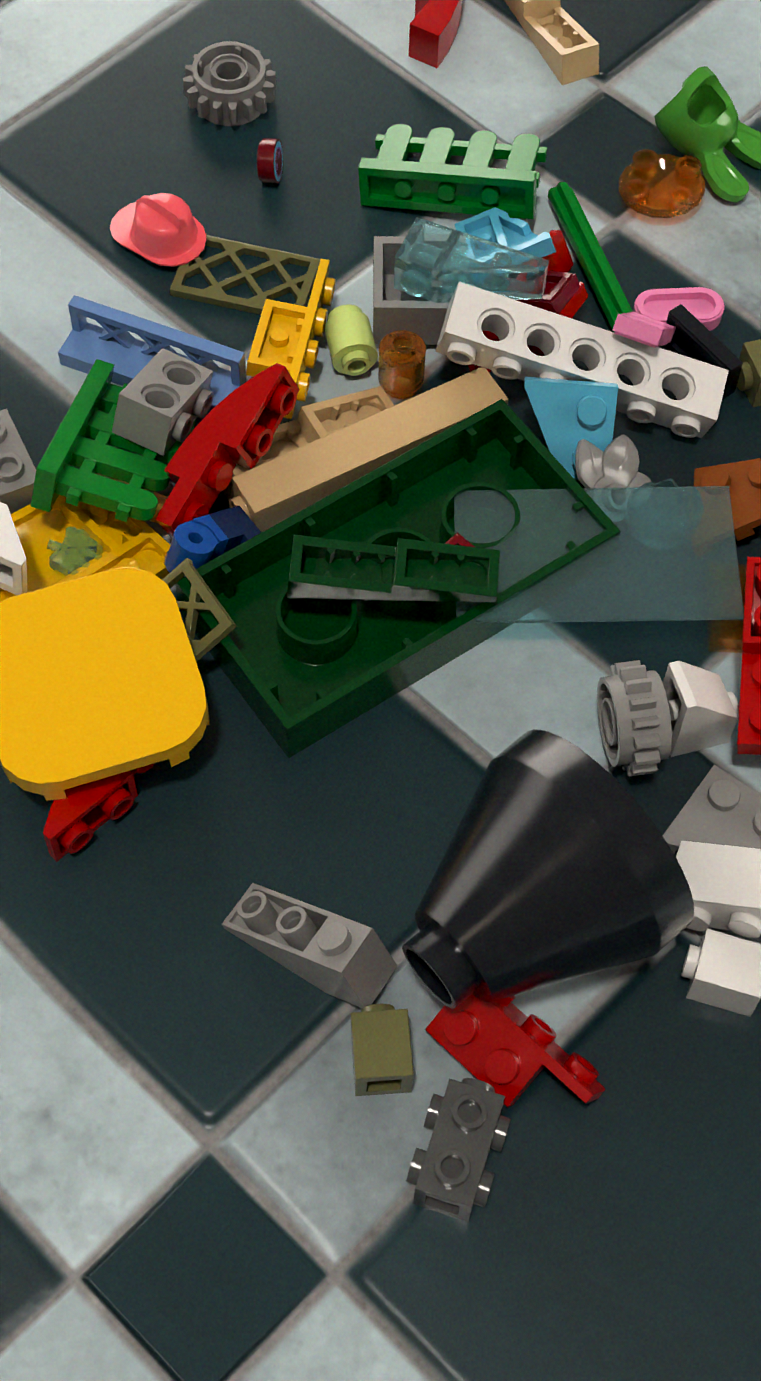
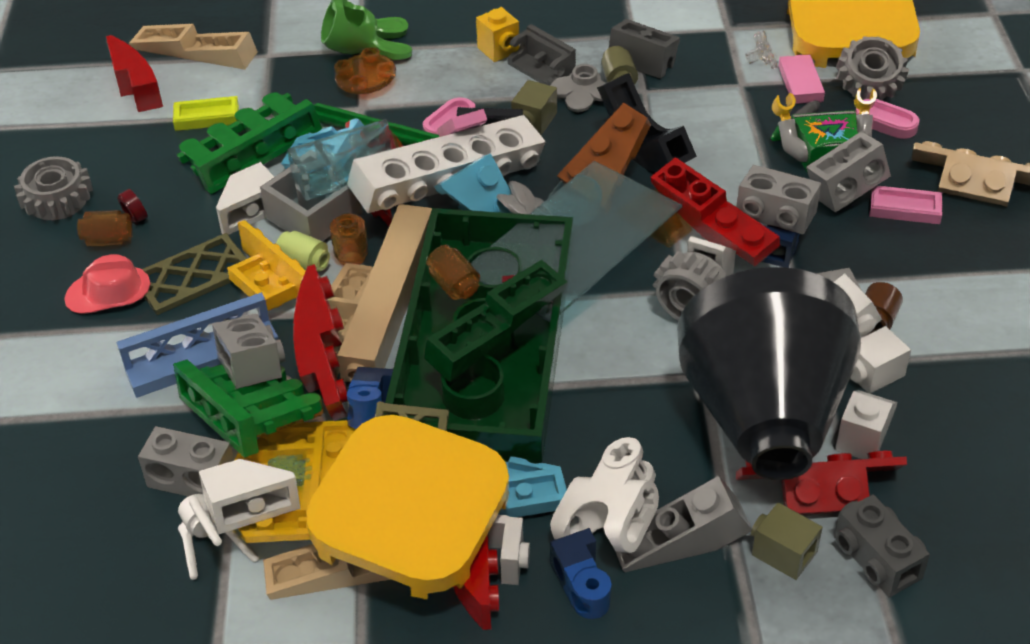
camera: 45 degrees left, 15 degrees down
none -> clear orange brick [77,210,132,246]
none -> neon yellow tile [173,96,239,131]
none -> white slope [216,162,274,235]
none -> clear orange brick [426,245,480,300]
none -> white bracket [488,515,530,585]
none -> medium azure wing [498,456,567,517]
none -> white piece [550,437,659,553]
none -> leg [550,528,612,619]
none -> white slope [835,390,898,459]

